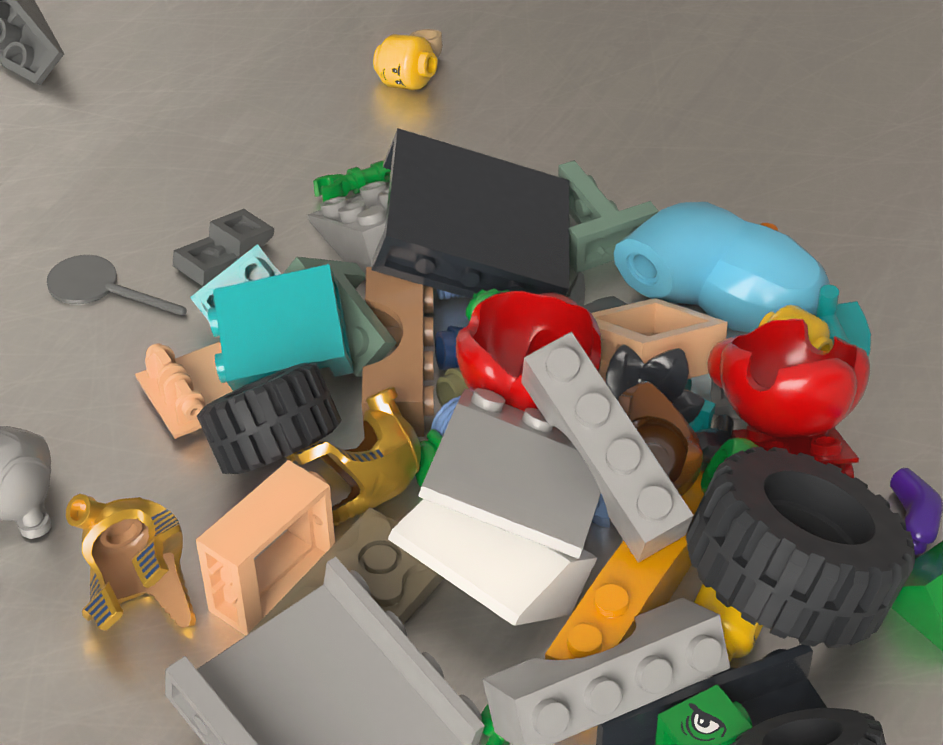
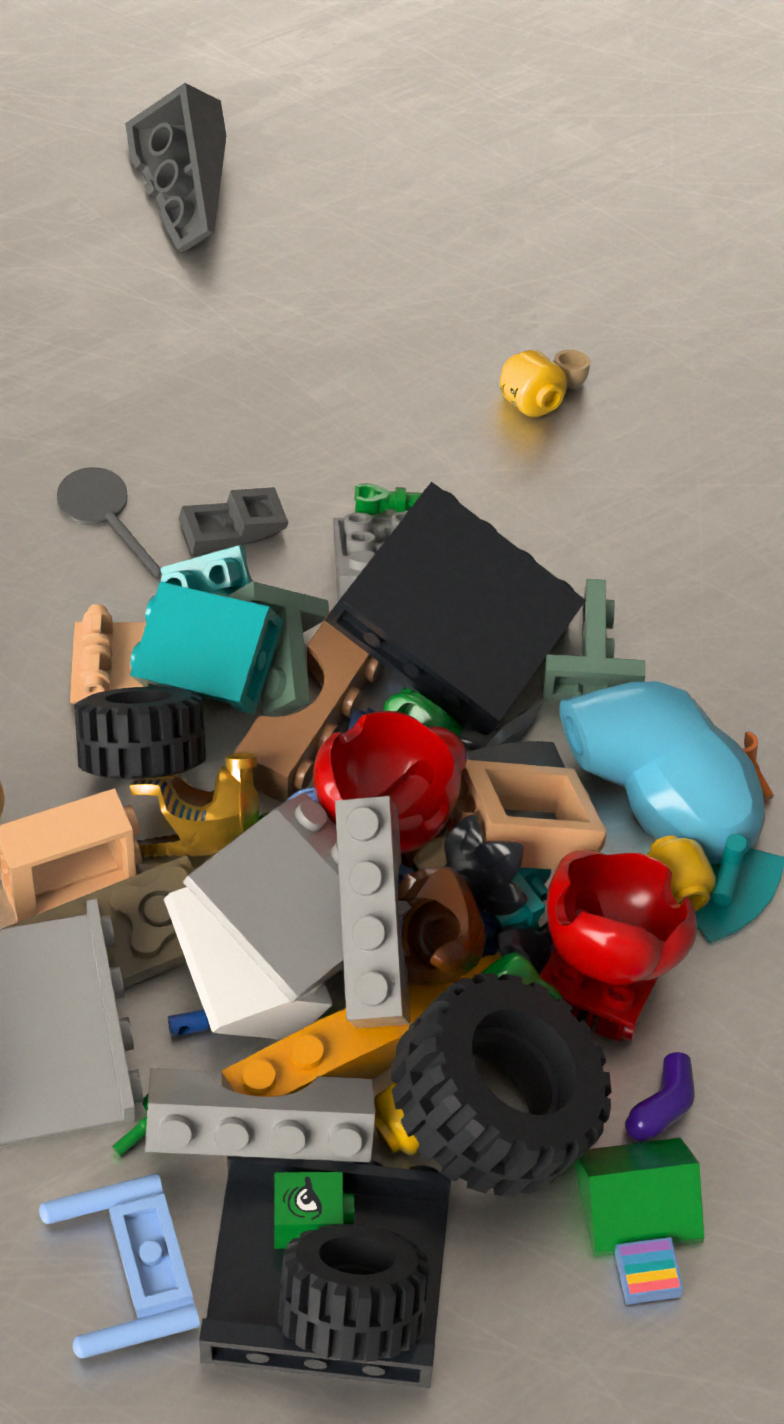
camera: 25 degrees right, 10 degrees up
none -> blue pin [168,1010,211,1037]

